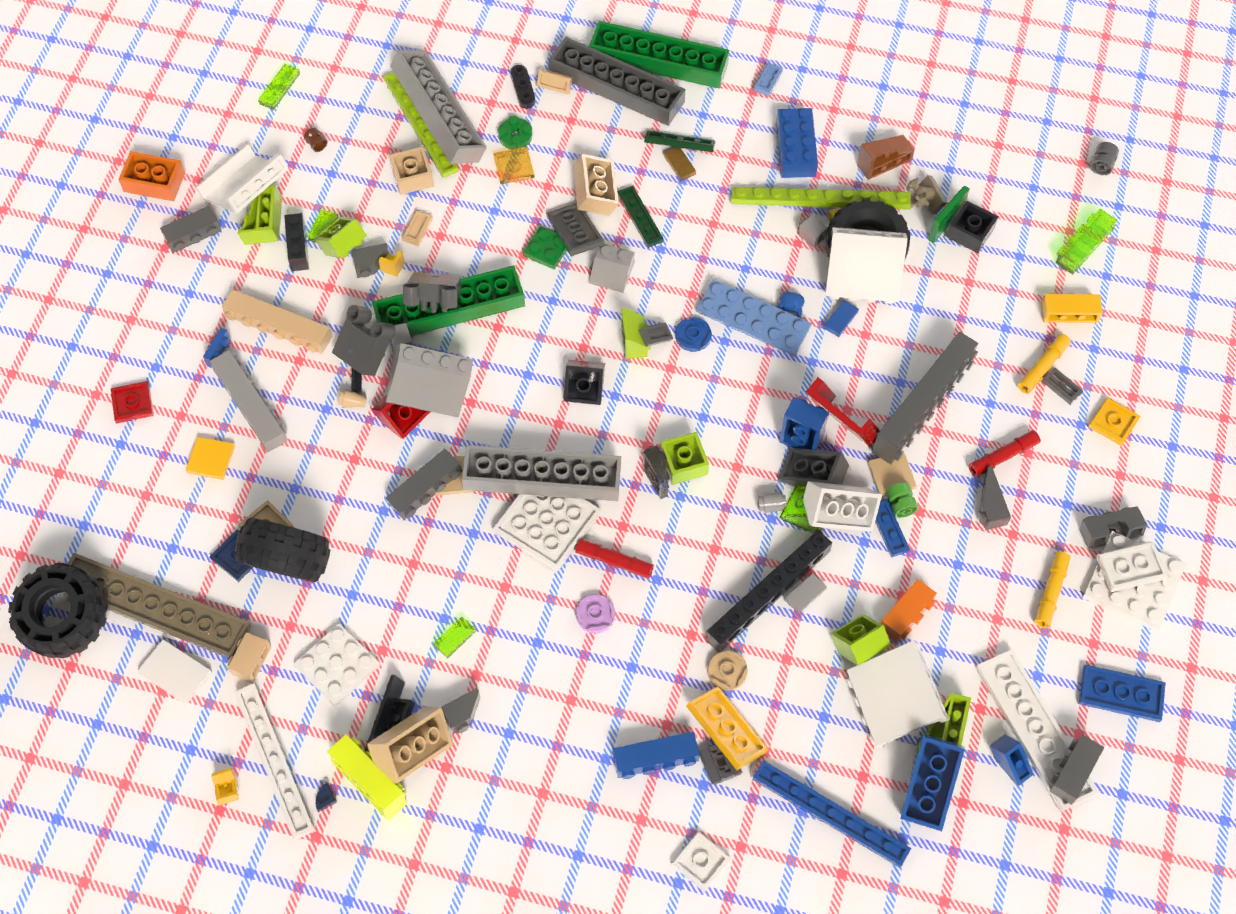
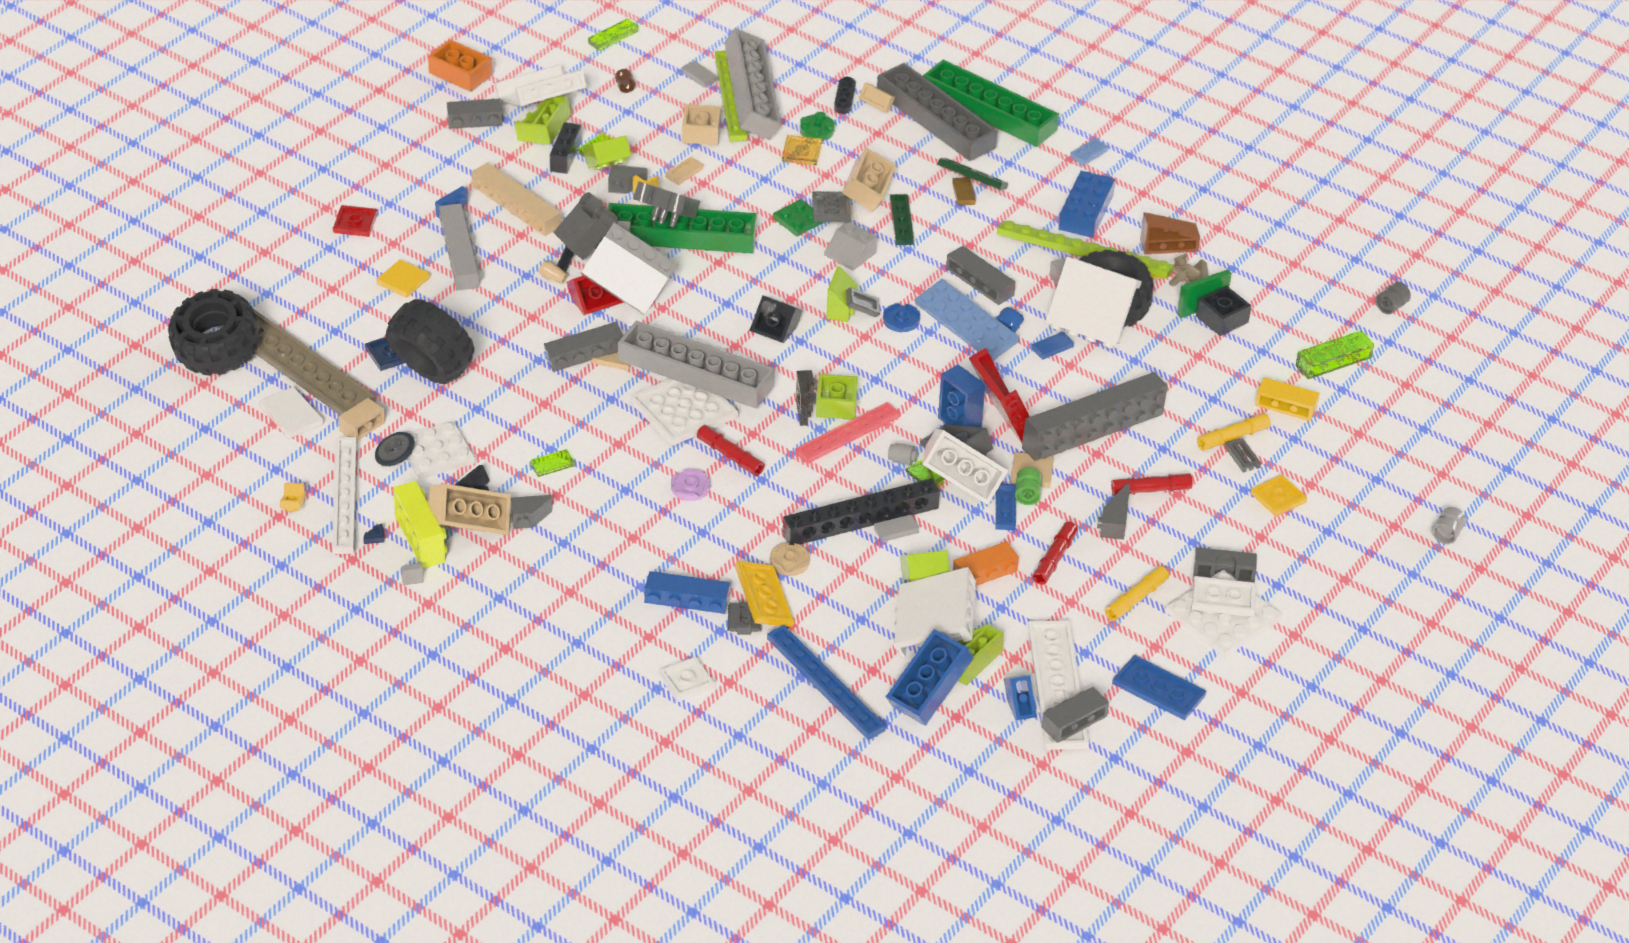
camera: 20 degrees right, 20 degrees down
none -> wheel [375,432,415,466]
none -> light grey tile [401,563,423,586]
none -> light grey tile [681,60,718,88]
none -> coral tile [795,402,900,464]
none -> dark grey brick [946,246,1016,306]
none -> red piece [1032,522,1078,585]

